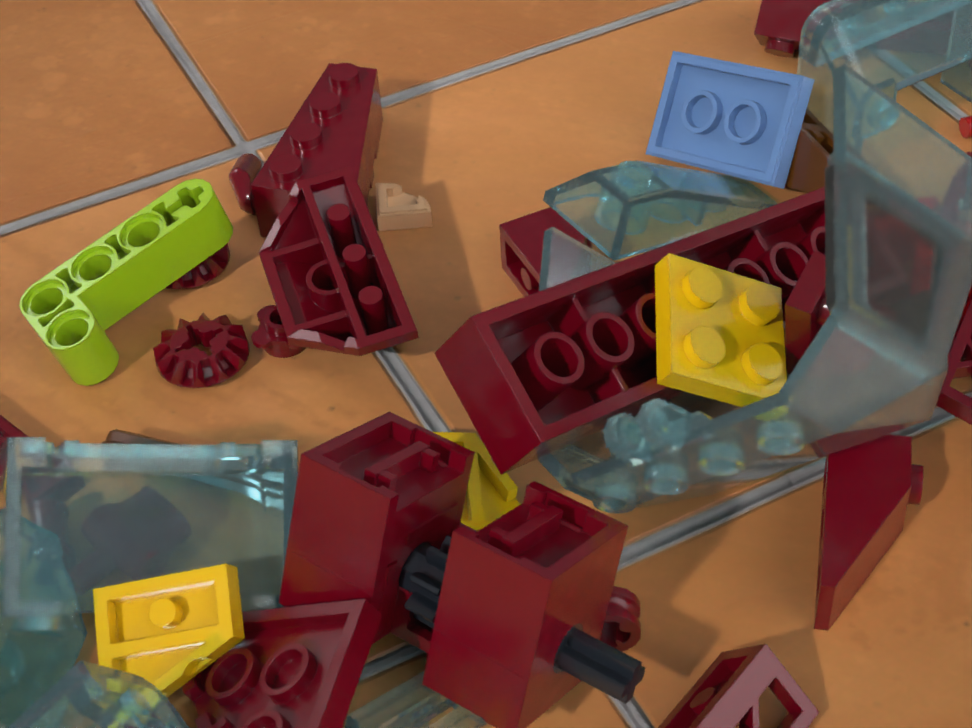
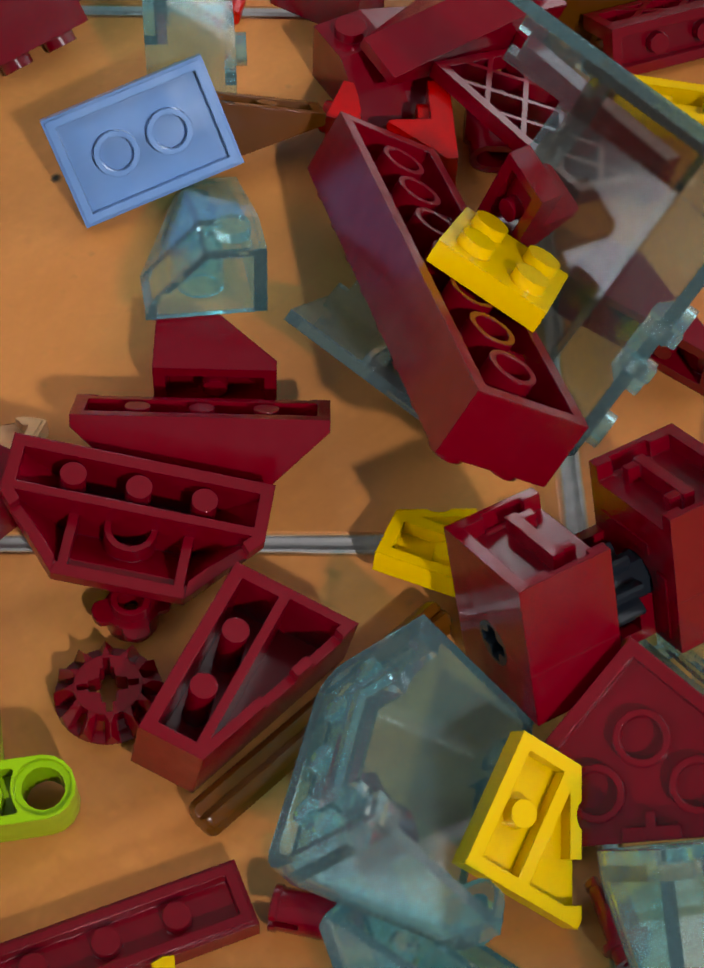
camera: 70 degrees left, 10 degrees up
none -> dark red wedge [69,394,331,485]
none -> dark red wedge [131,561,359,793]

